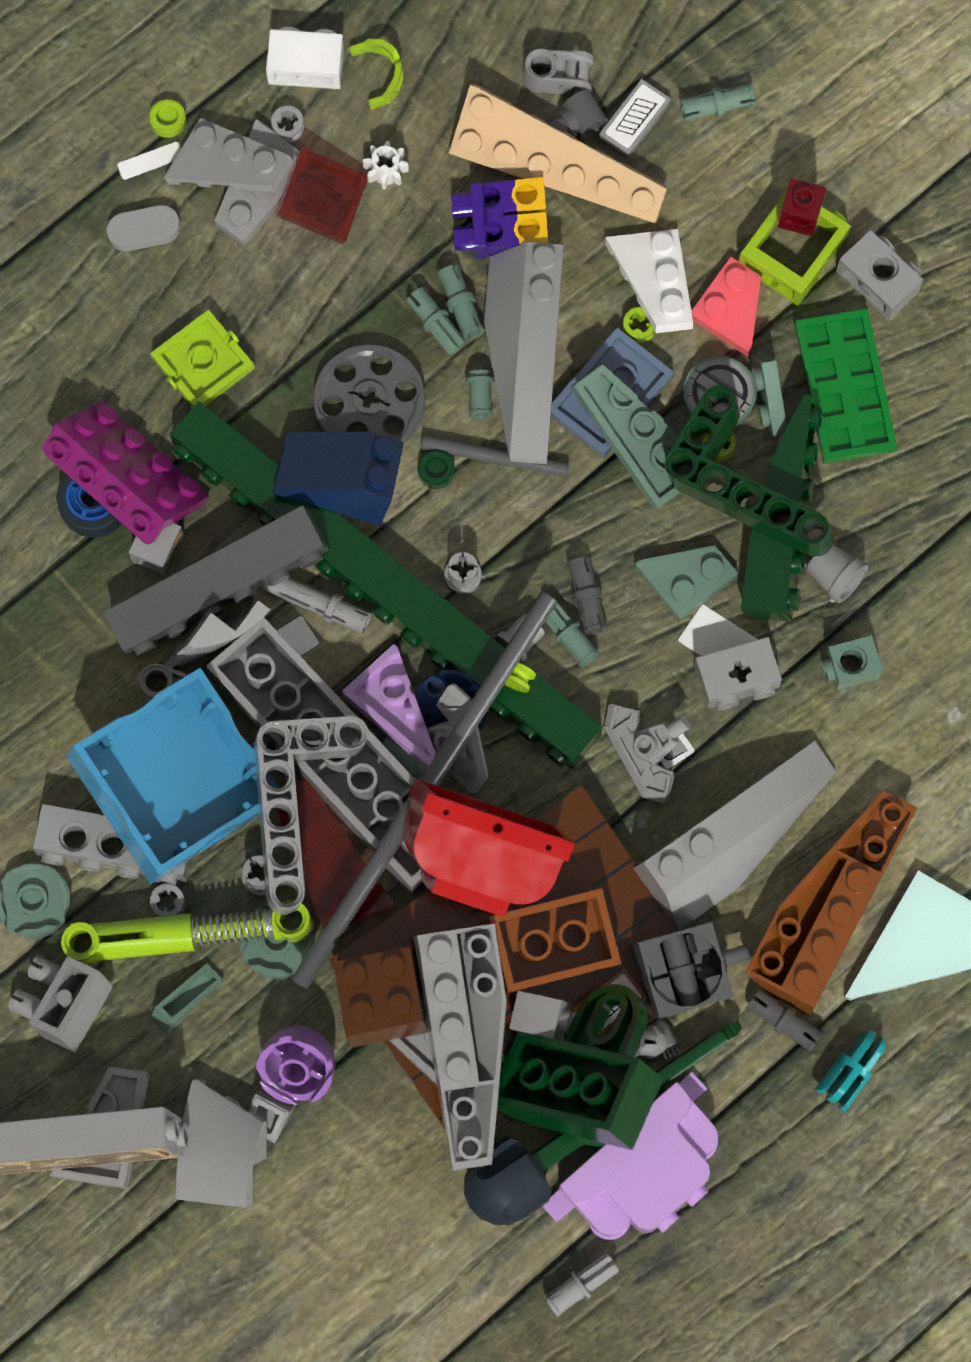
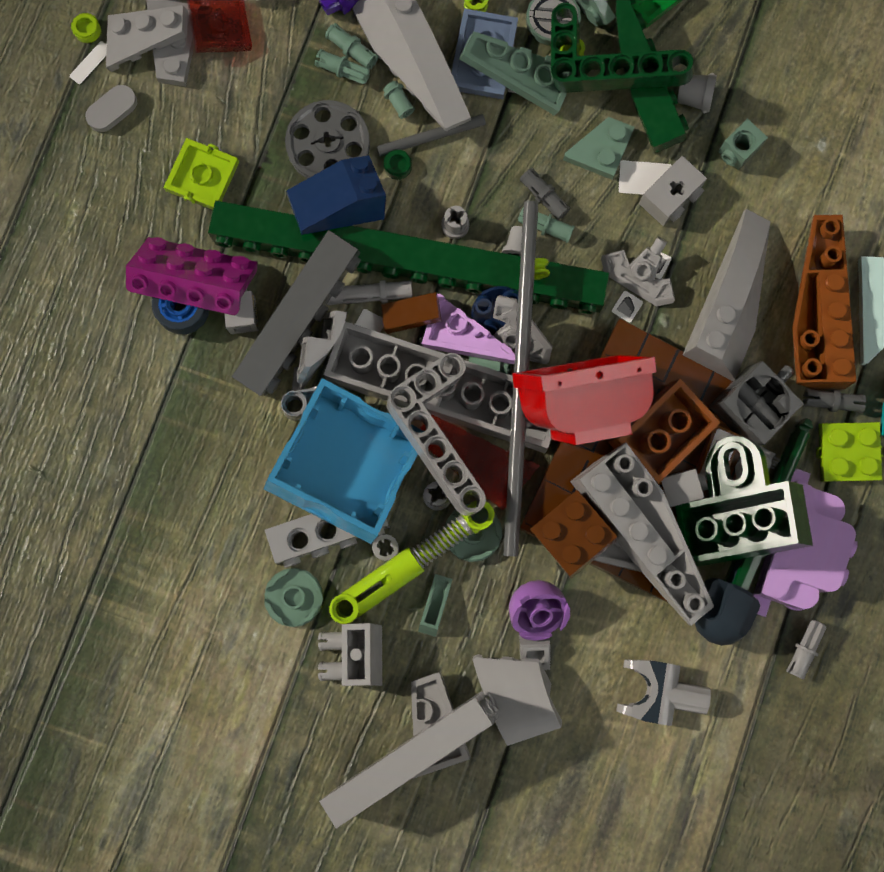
camera: 30 degrees left, 5 degrees up
none -> reddish brown tile [381,292,442,334]
none -> white sticker [612,291,643,323]
none -> light grey connector [616,659,711,726]
none -> lime plate [816,422,883,482]

